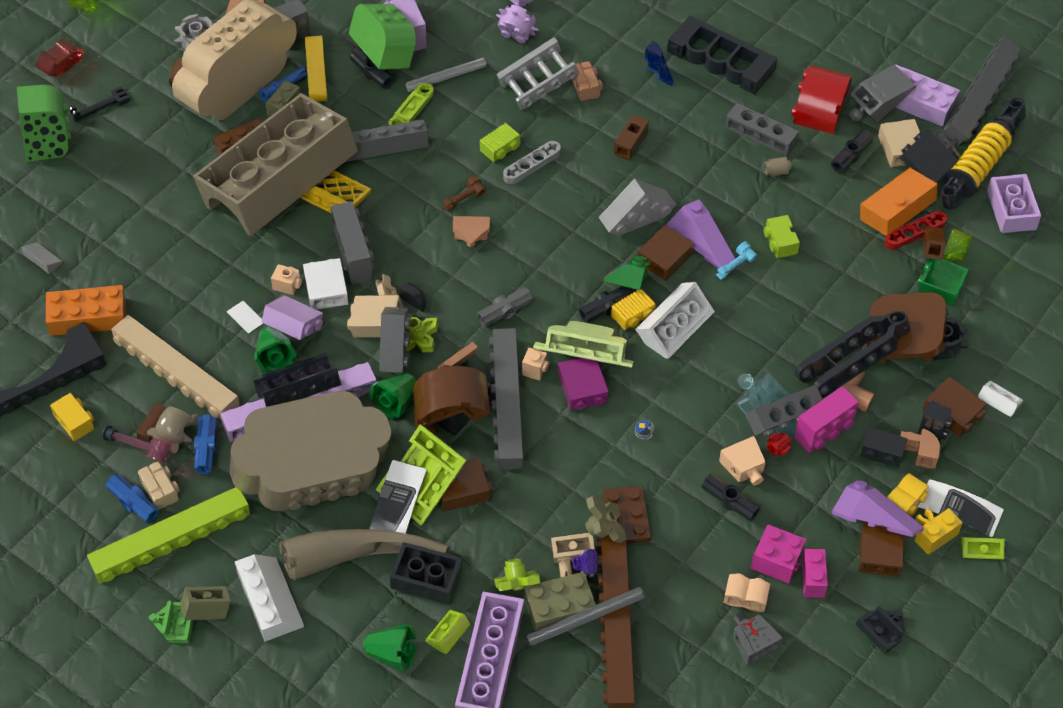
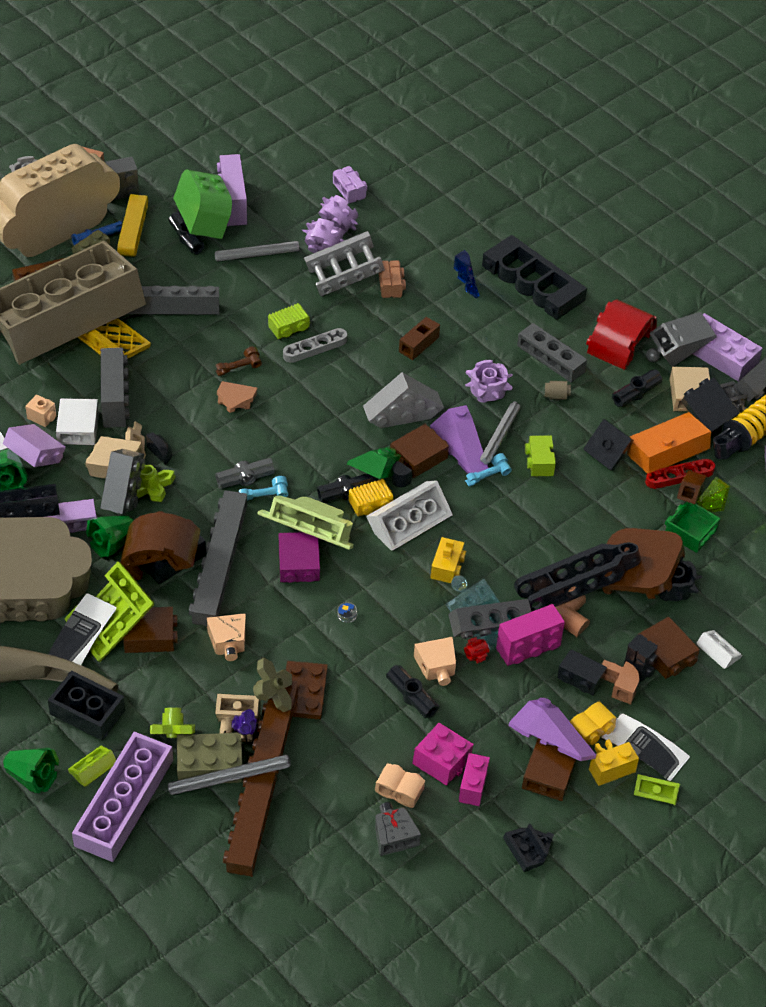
camera: 10 degrees right, 5 degrees down
lime plate [388,83,434,126] -> none
nougat slope [437,342,478,369] -> none
light nougat brick [522,348,549,381] -> none
none -> light nougat torso [207,614,246,661]
none -> medium azure brick [239,476,288,501]
none -> lavender brick [302,218,345,253]
none -> black brick [392,461,412,488]
none -> yellow brick [431,537,467,584]
none -> lavender brick [465,360,513,403]
none -> light grey axle [480,401,521,465]
none -> black plate [583,419,634,471]

